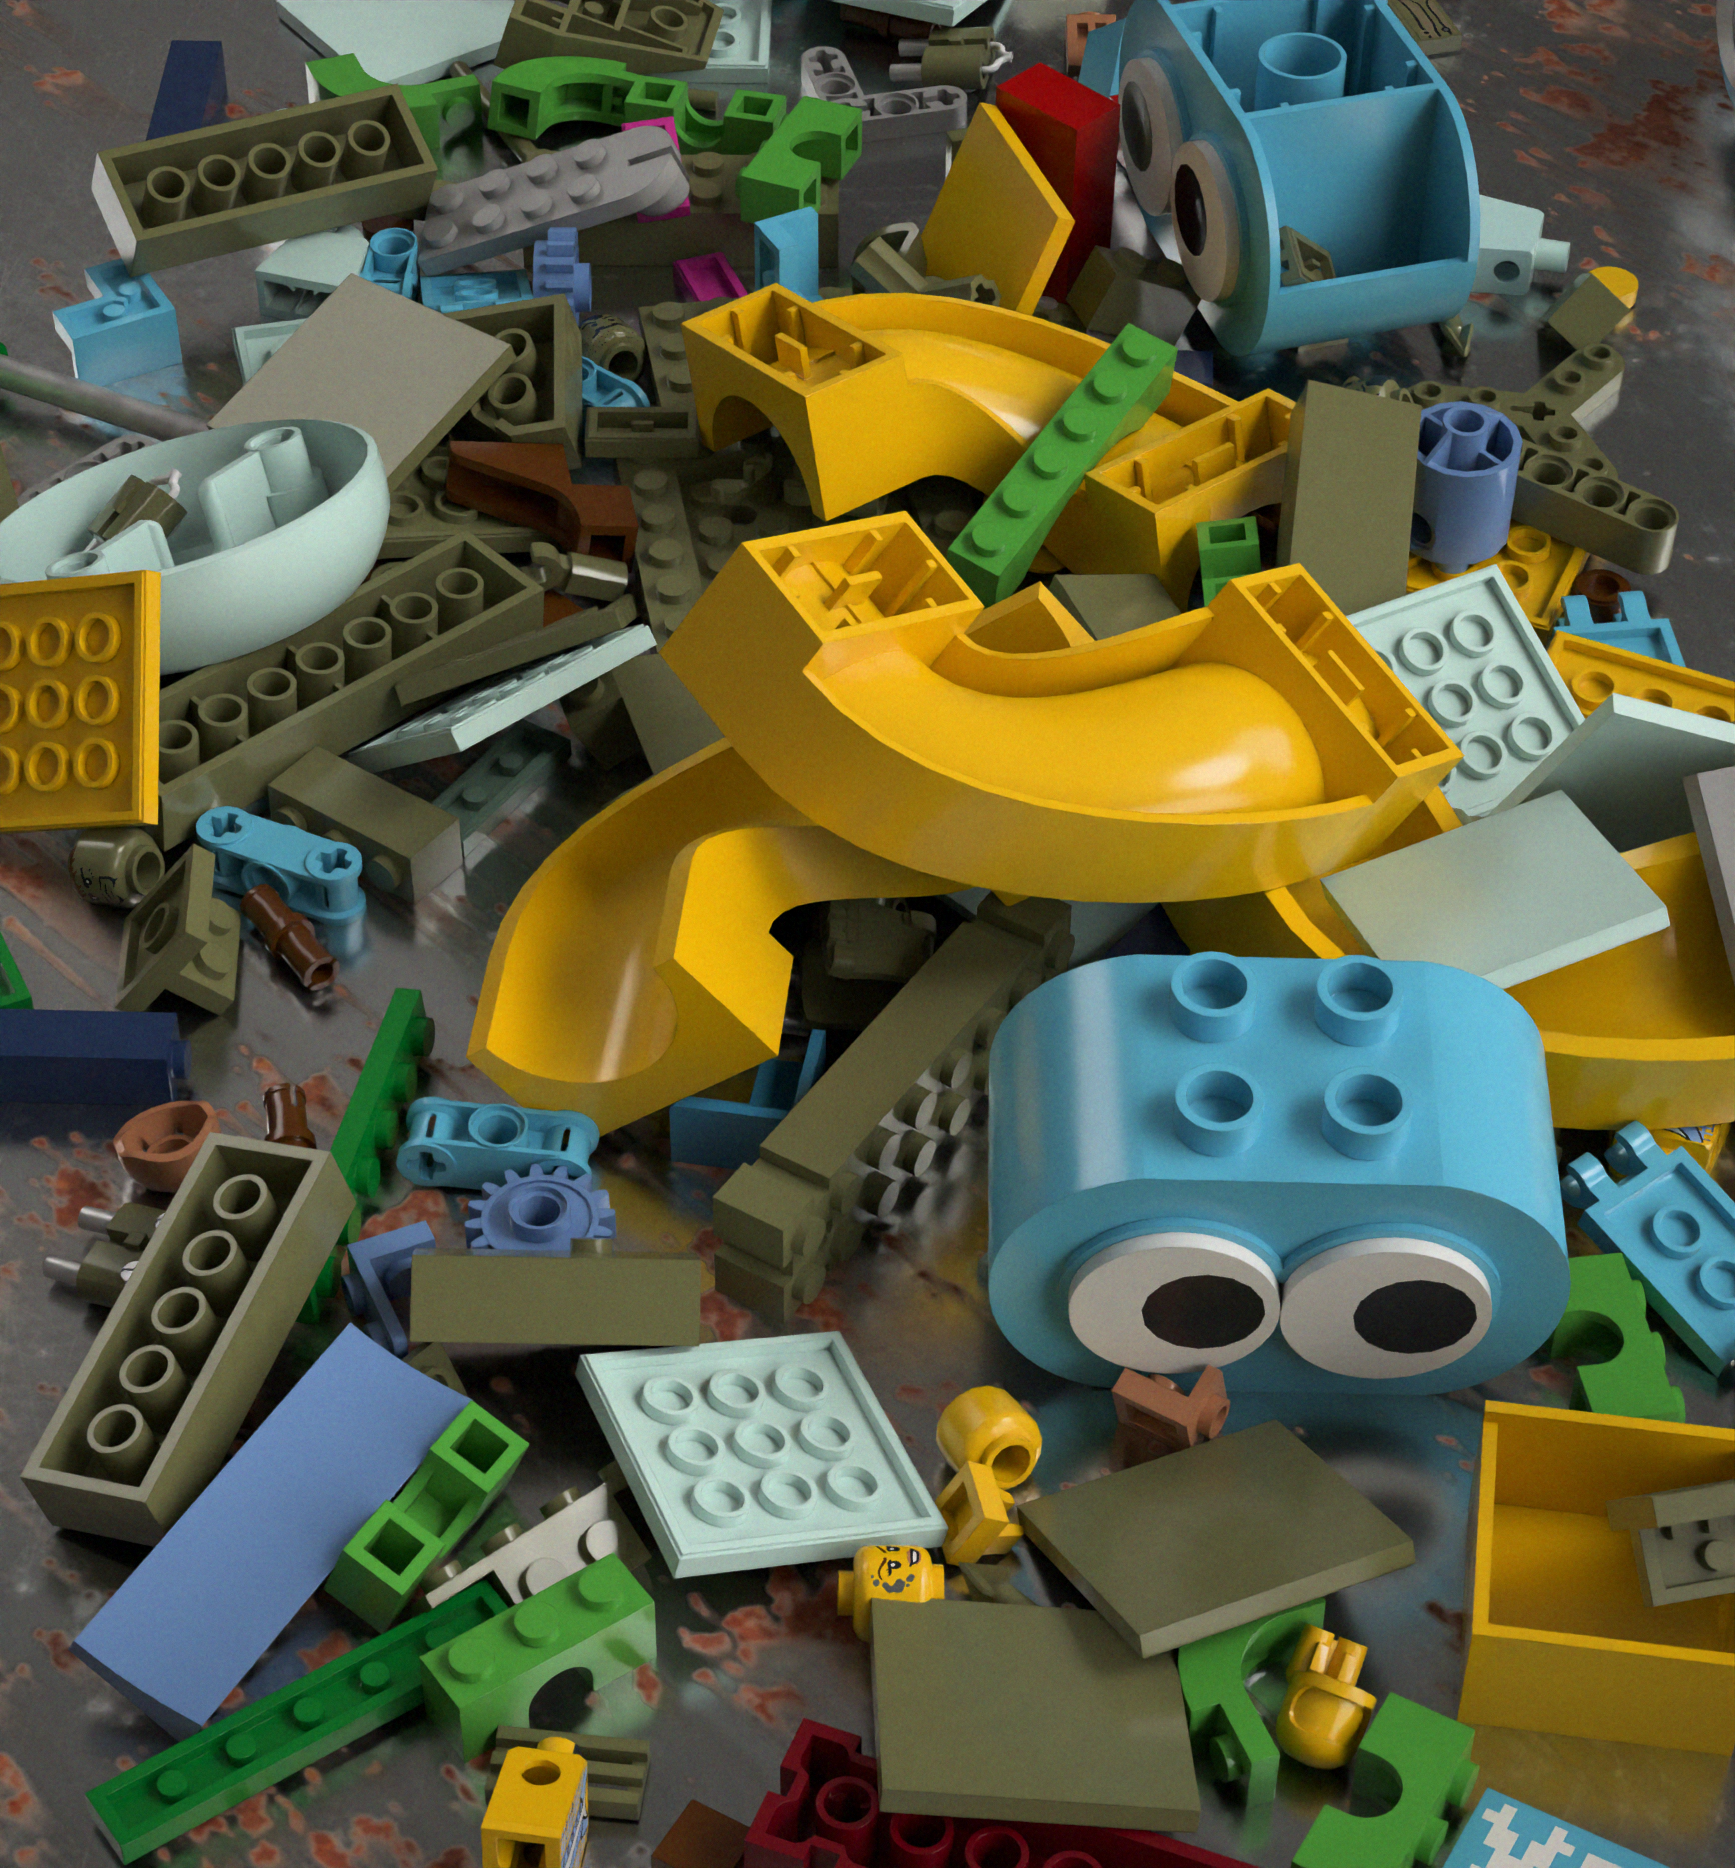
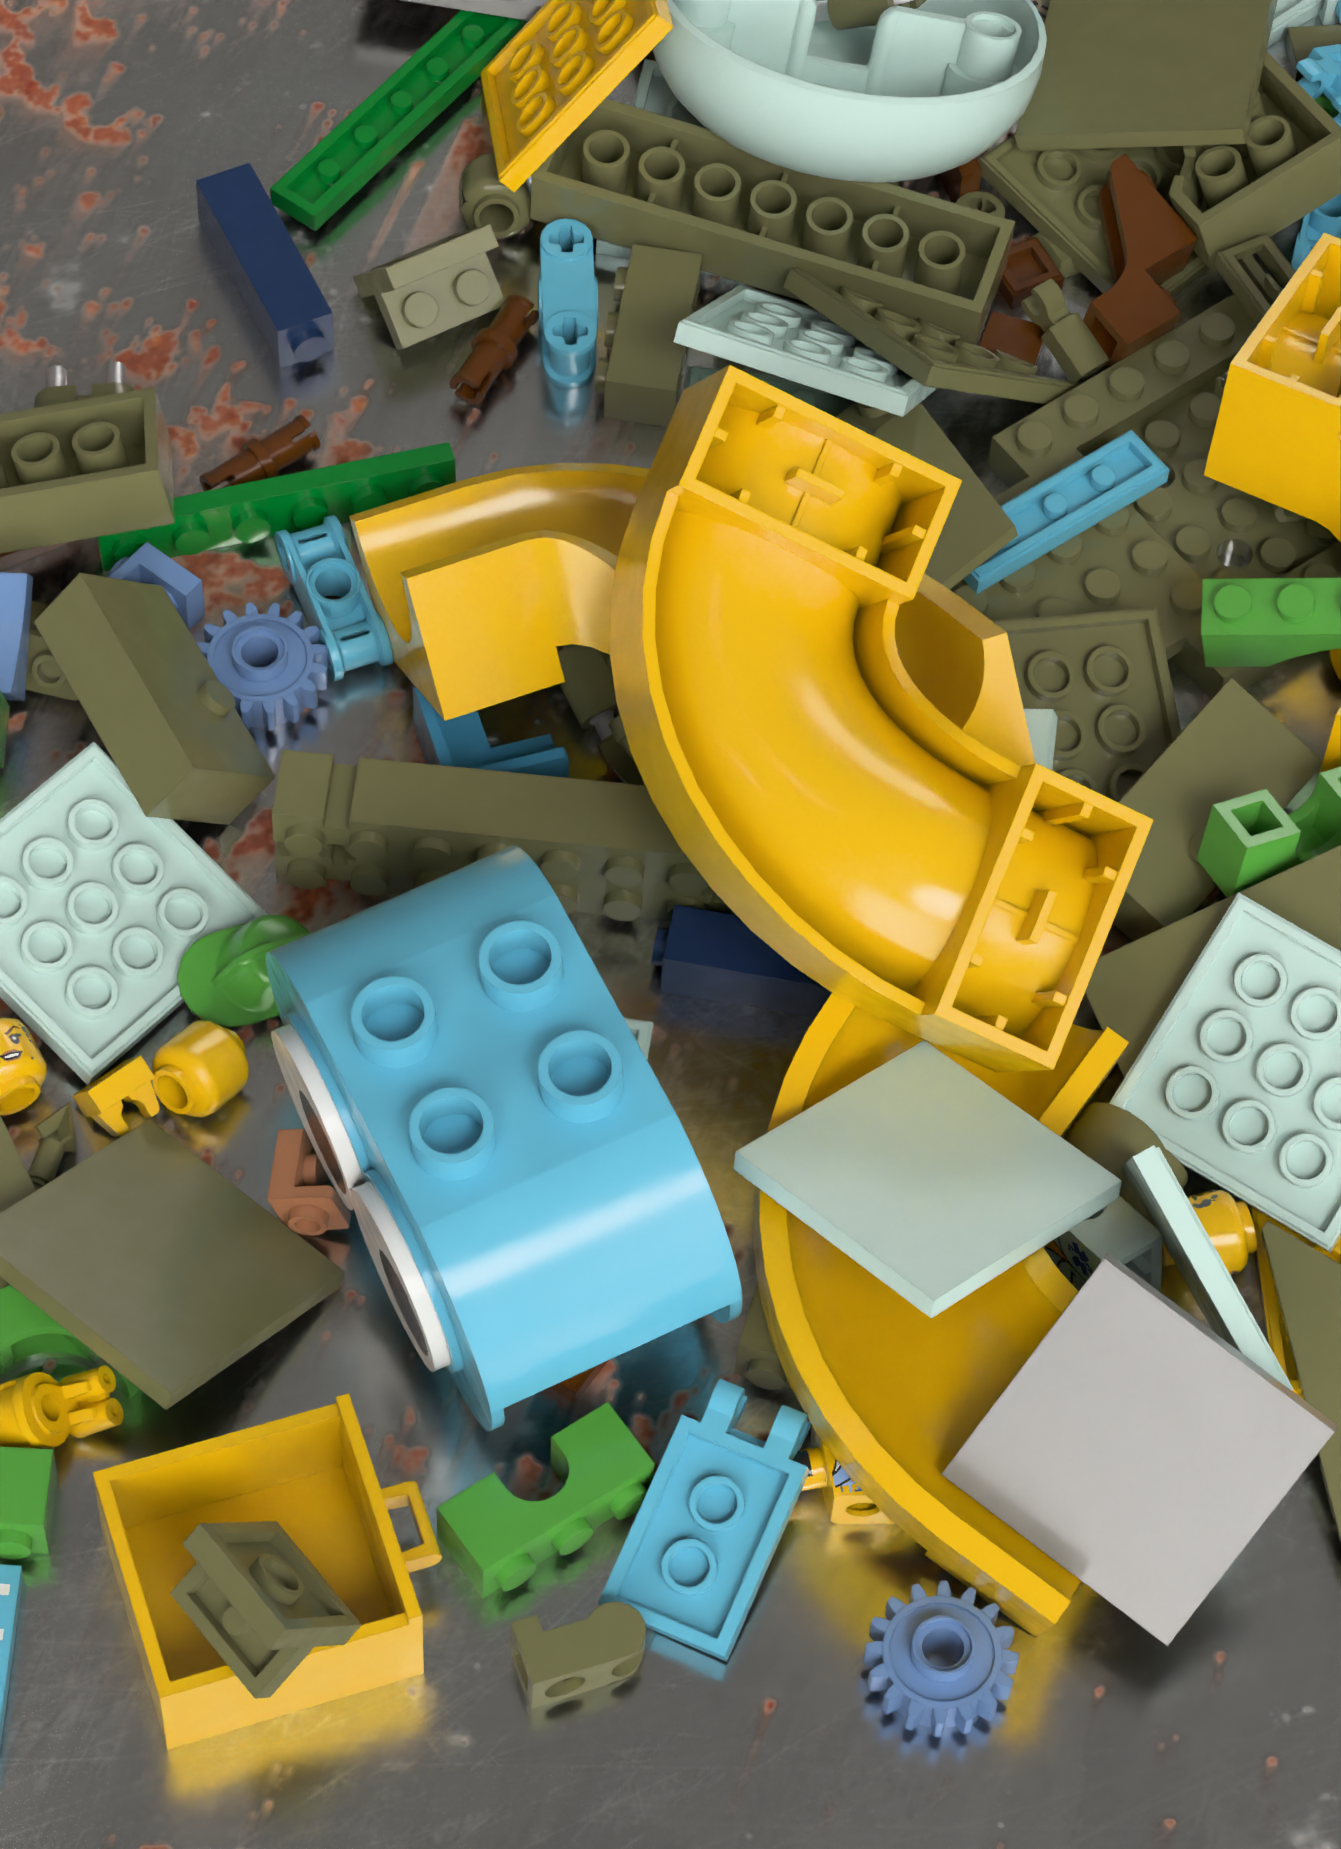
camera: 60 degrees right, 15 degrees up
nougat helmet [113,1100,221,1192] -> none
none -> bright green piece [177,915,313,1028]

